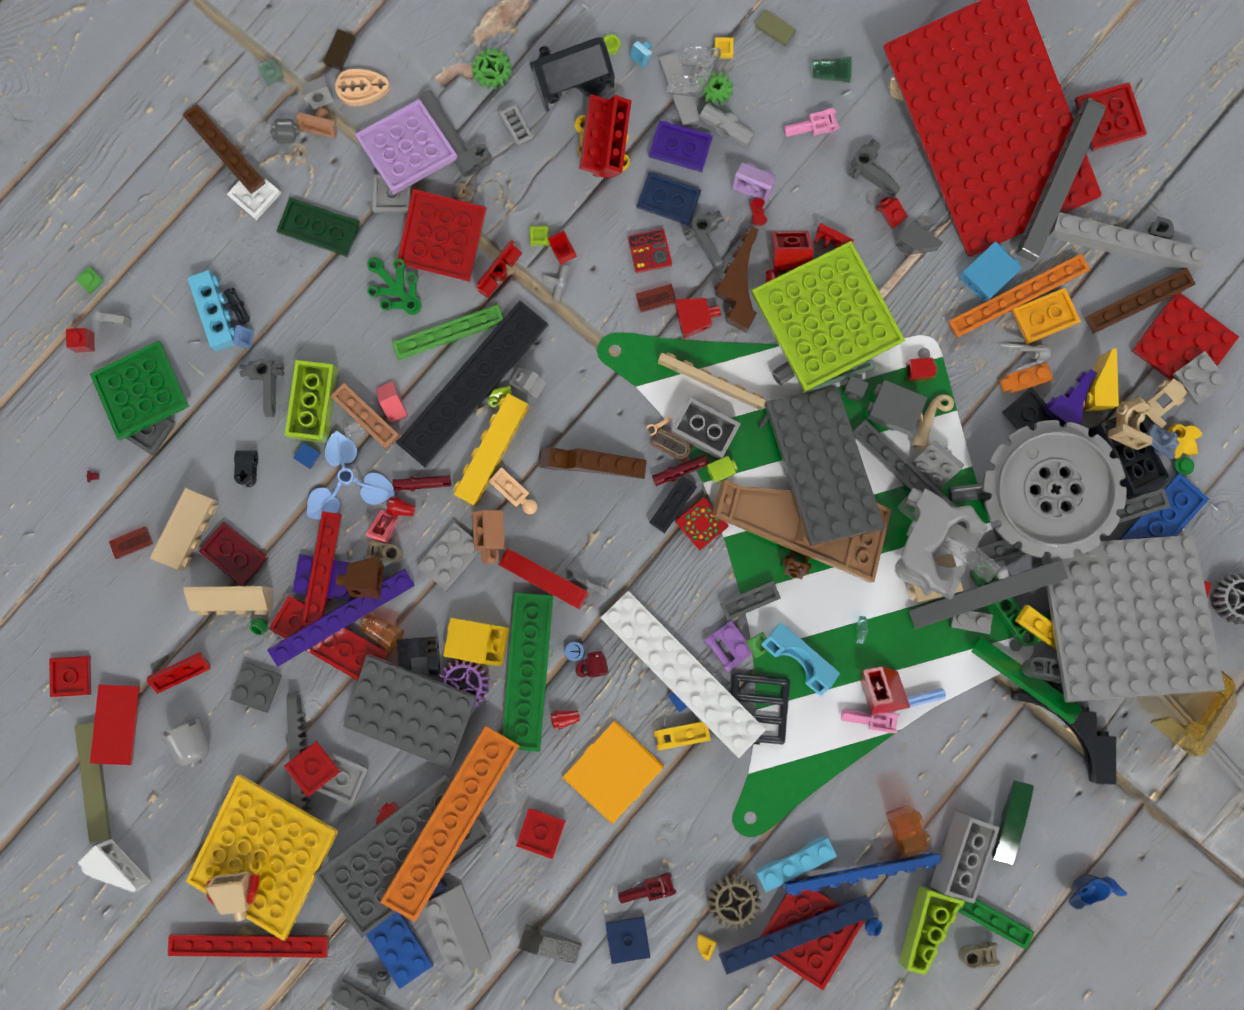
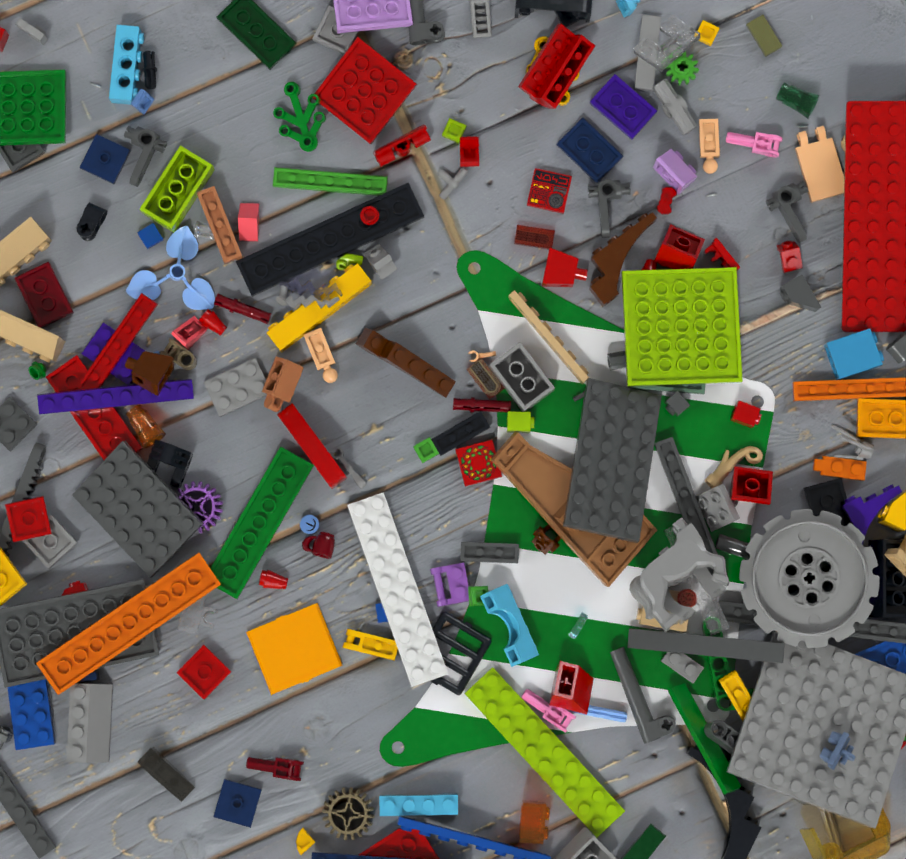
camera: 25 degrees right, 0 degrees up
yellow slope [443,618,509,666] -> none
dark grey brick [866,380,927,435] -> none
none -> dark blue plate [79,134,131,184]
none -> piece [276,278,343,310]
none -> red plate [360,206,379,225]
none -> bright green plate [413,437,439,464]
none -> lime plate [464,667,625,837]
none -> dark grey axle [610,647,676,744]
none -> clear red tile [677,589,697,608]
none -> light nougat plate [698,119,720,174]
none -> red slope [730,466,773,505]
none -> light nougat tile [795,126,844,203]
none -> sand blue hips [820,731,856,770]

